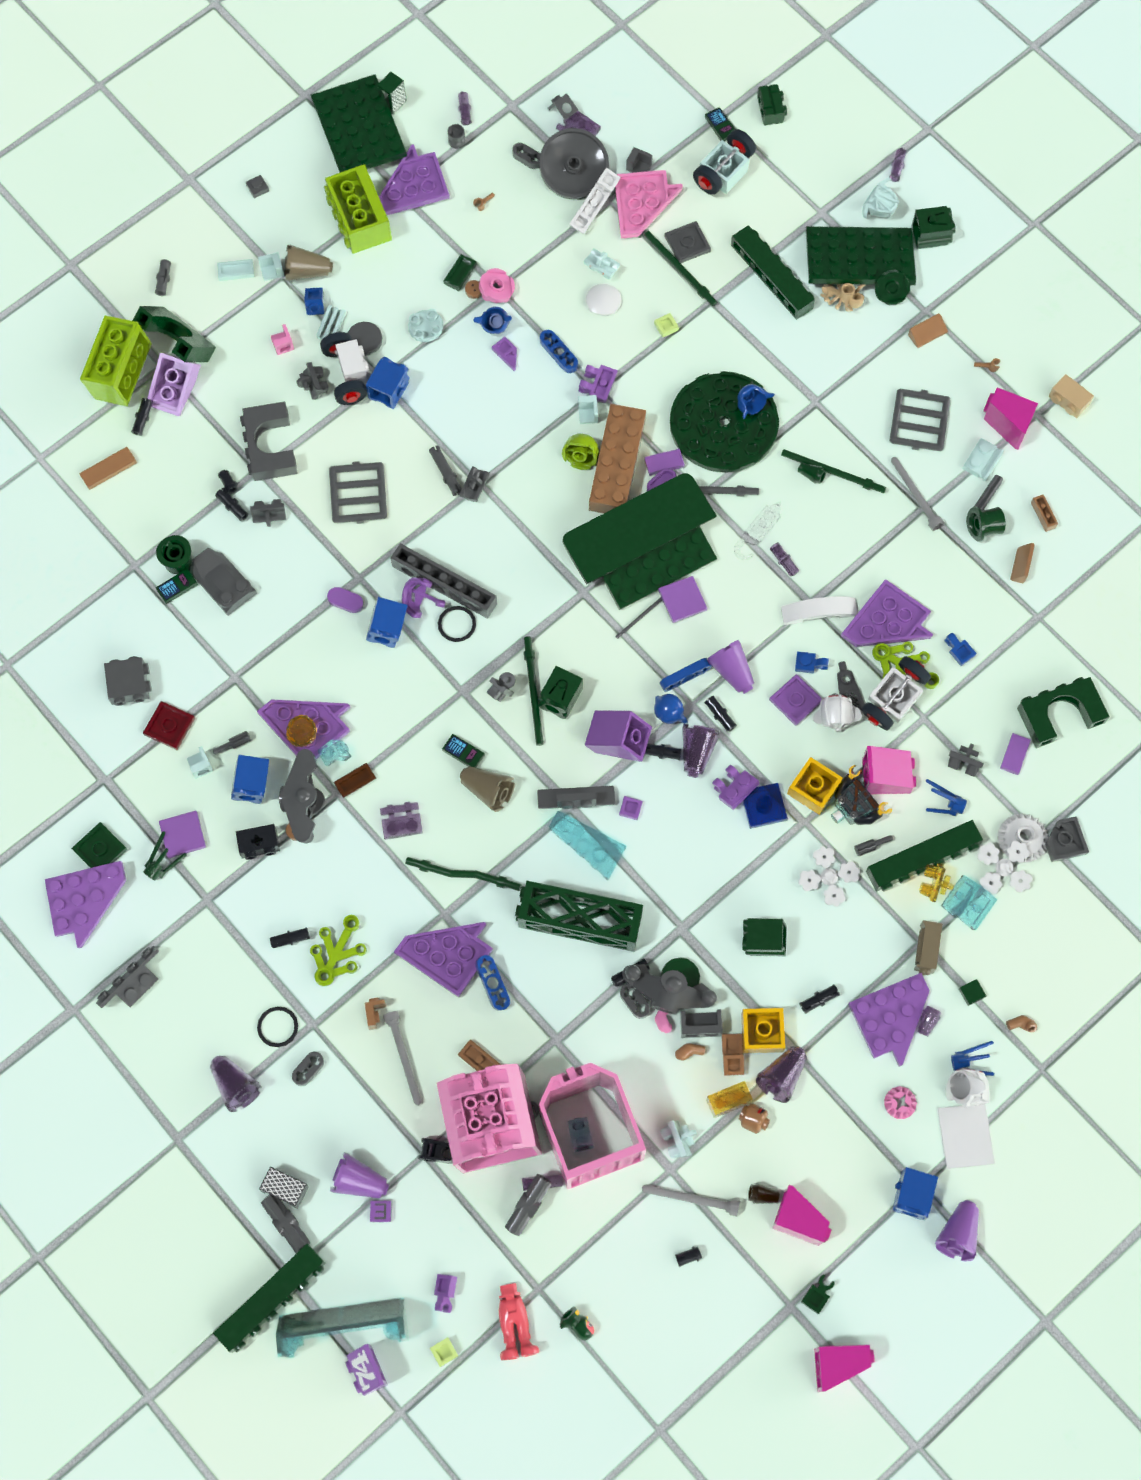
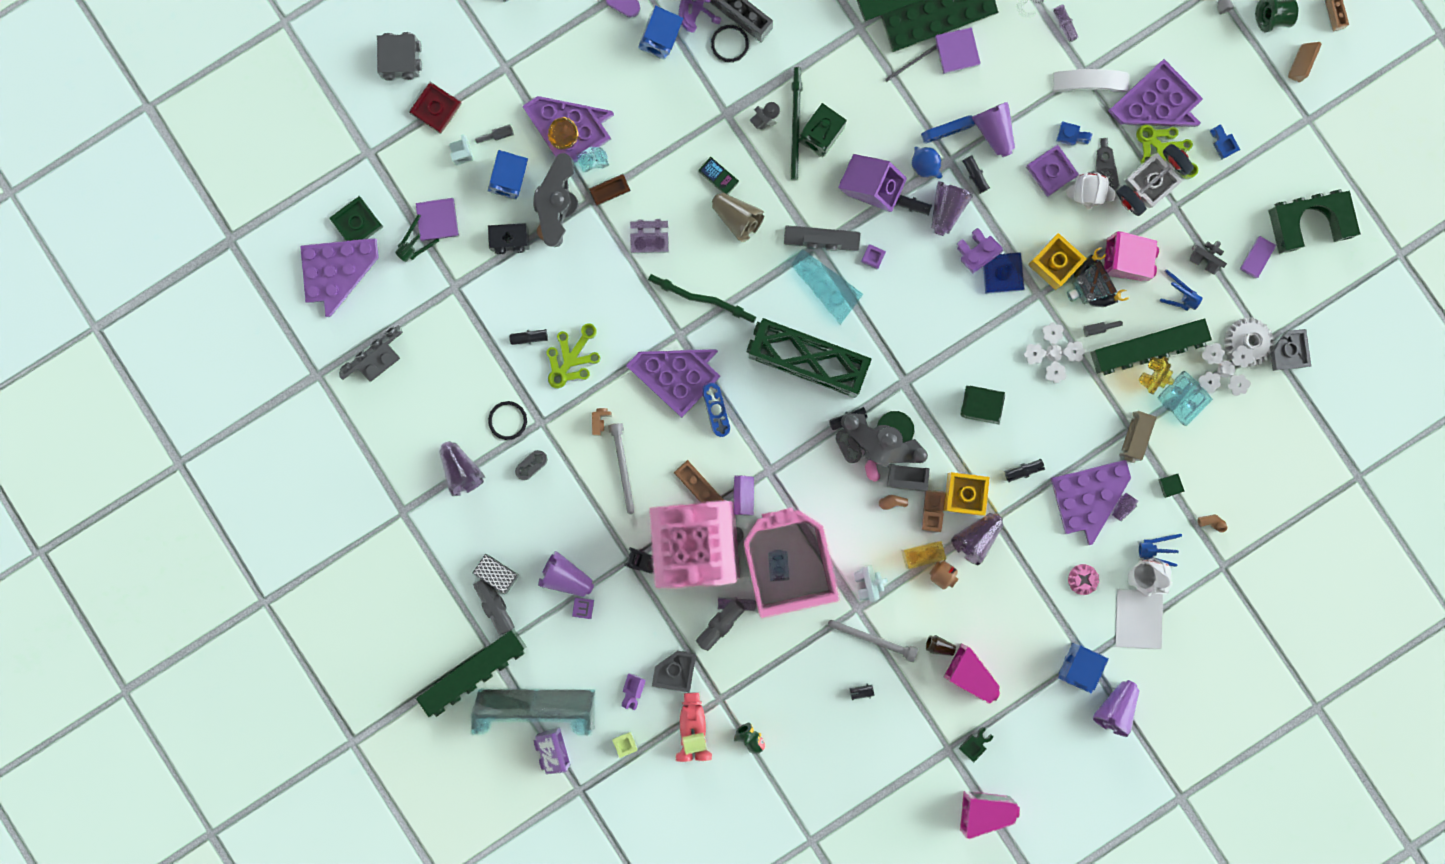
camera: 10 degrees right, 15 degrees up
none -> dark grey plate [652,650,696,693]
none -> yellowish green piece [682,732,707,754]
none -> medium lavender tile [734,475,754,515]

